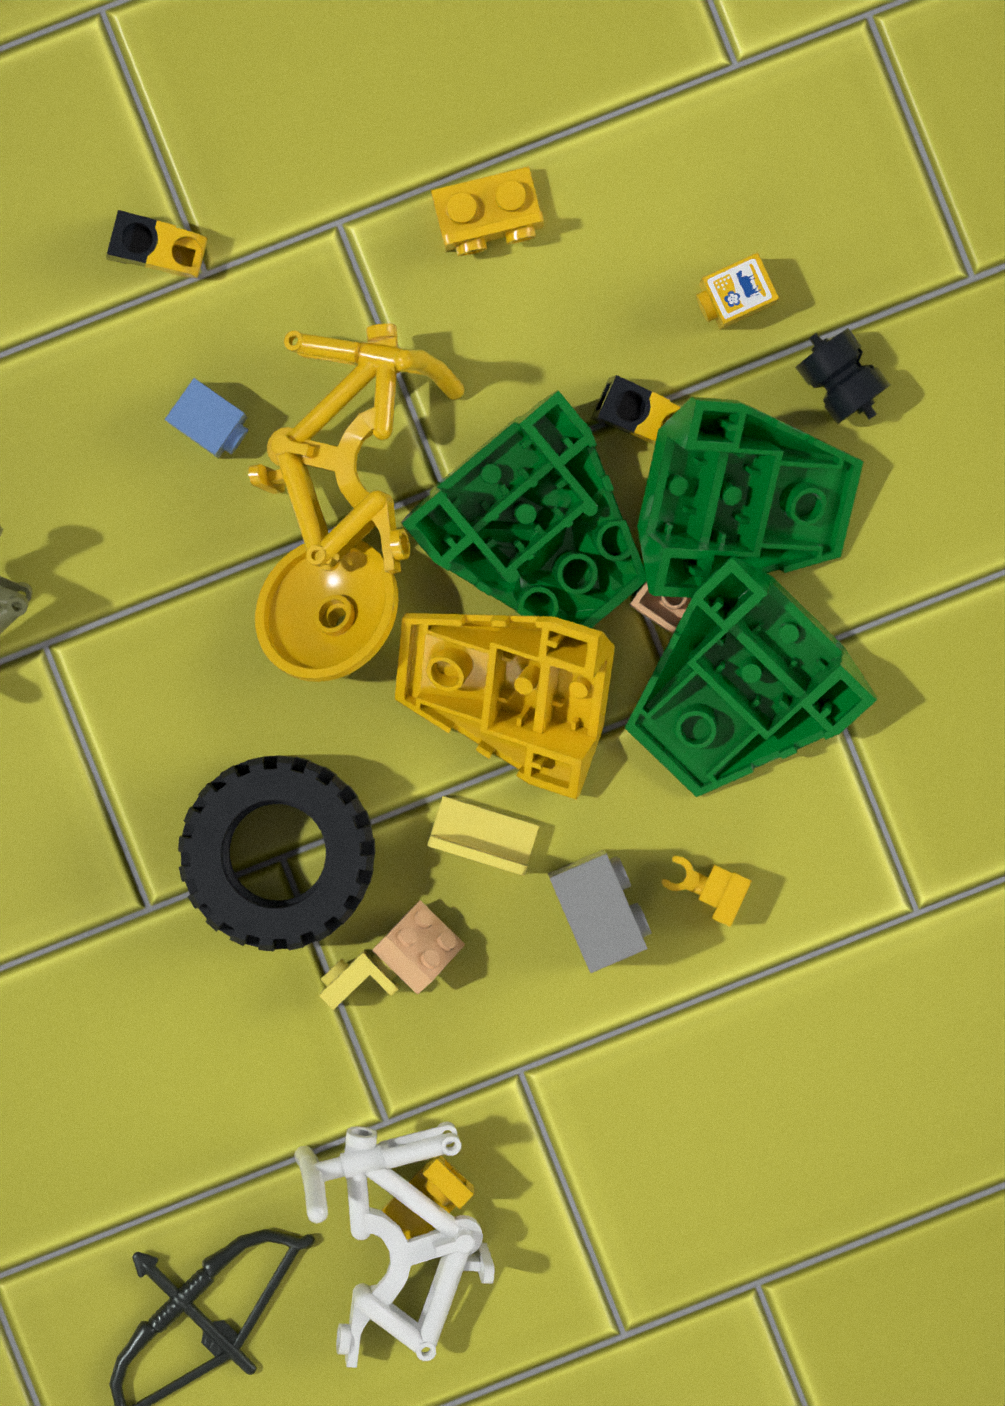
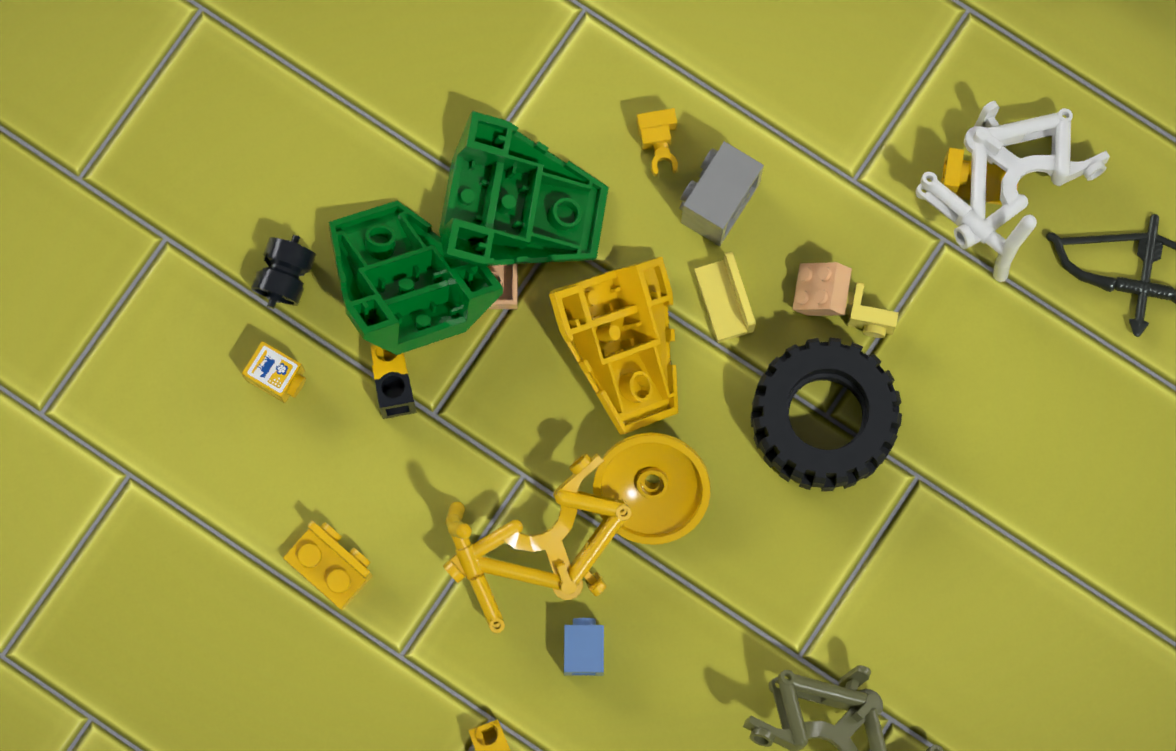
camera: 125 degrees left, 10 degrees down
green wedge [400,390,647,628] -> none

